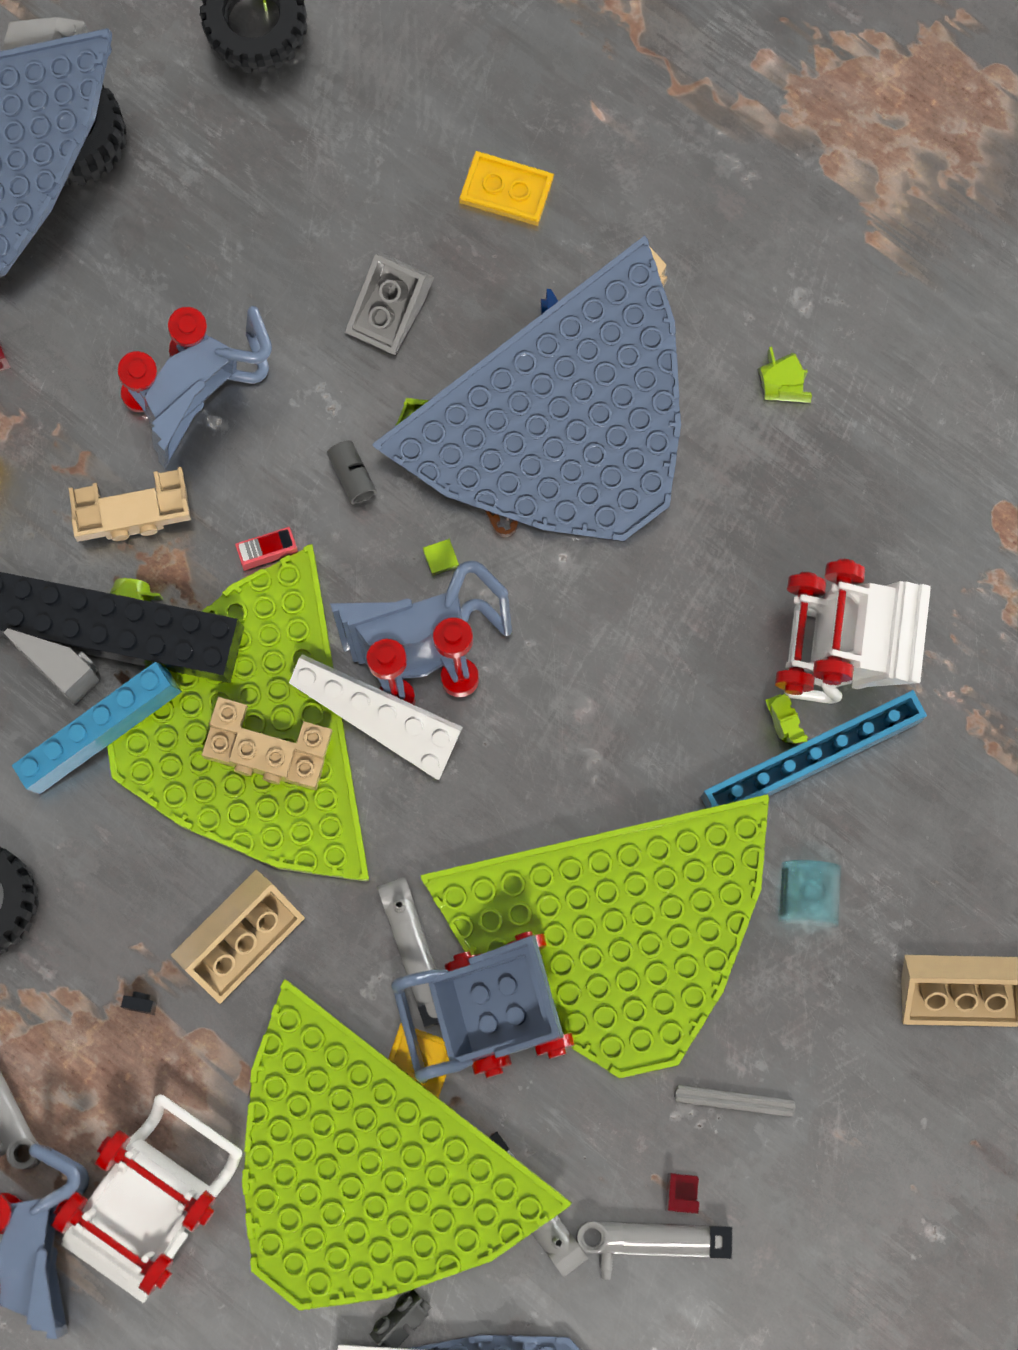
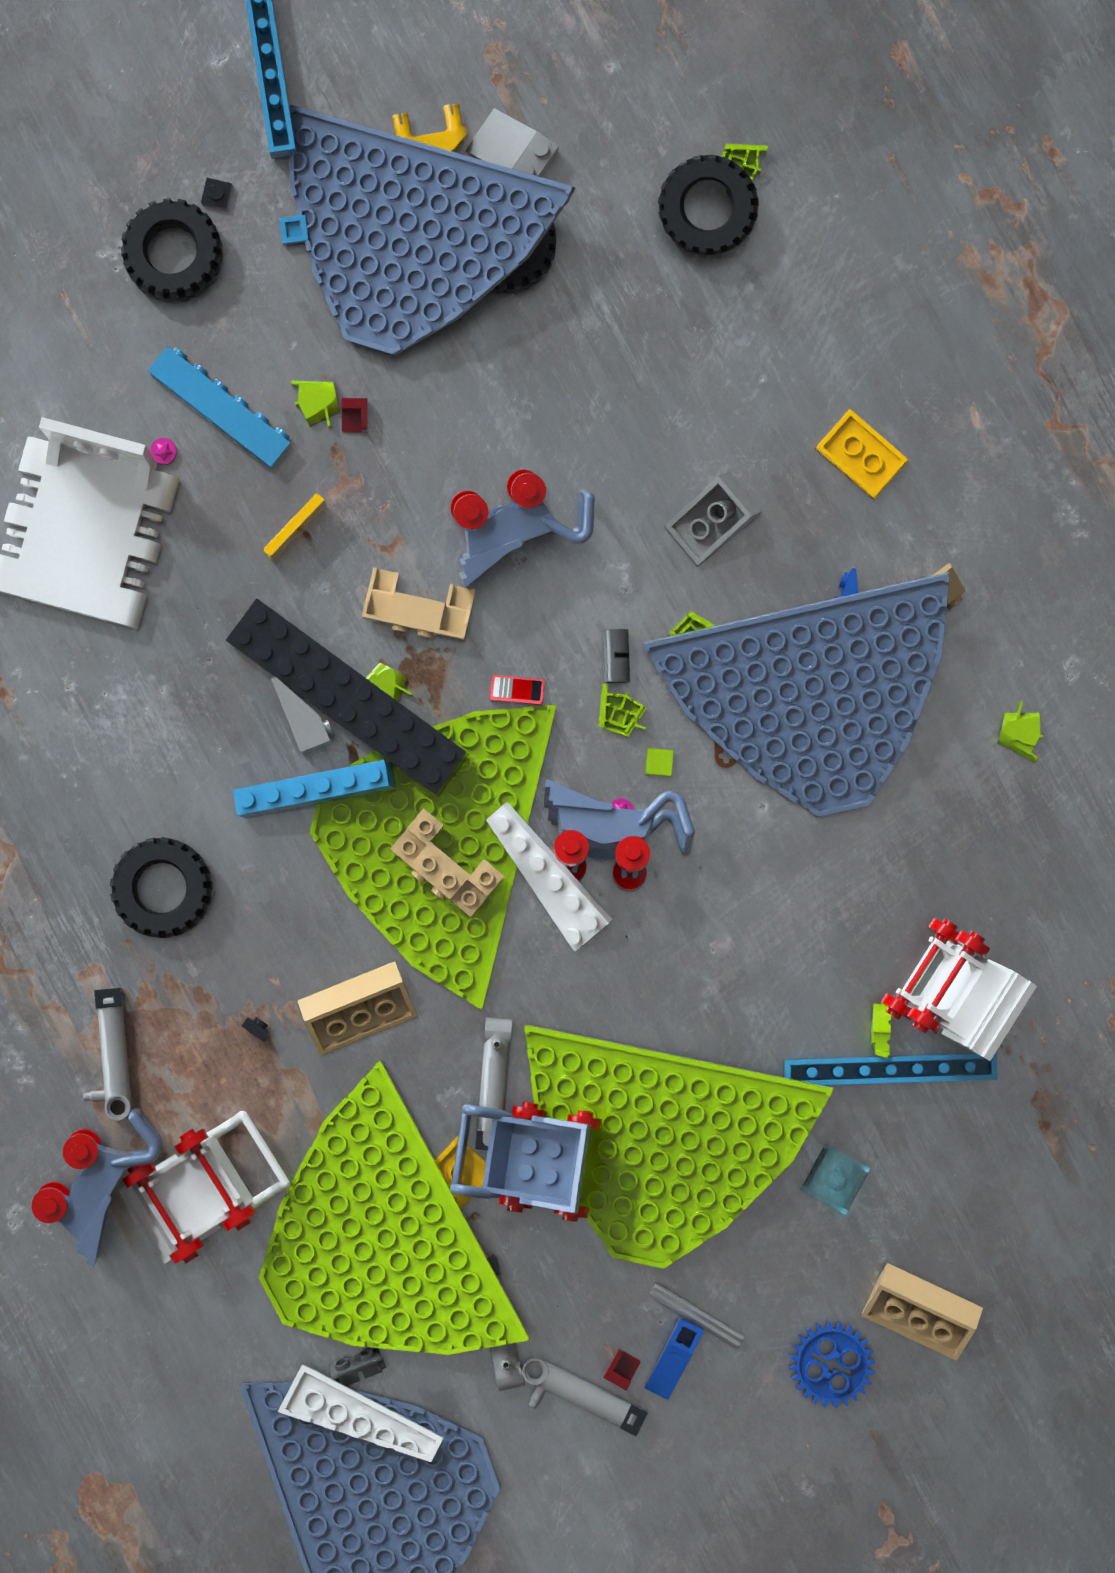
camera: 25 degrees right, 10 degrees up
none -> lime piece [599,683,647,737]
none -> blue slope [645,1317,704,1400]
none -> blue gear [789,1321,875,1408]

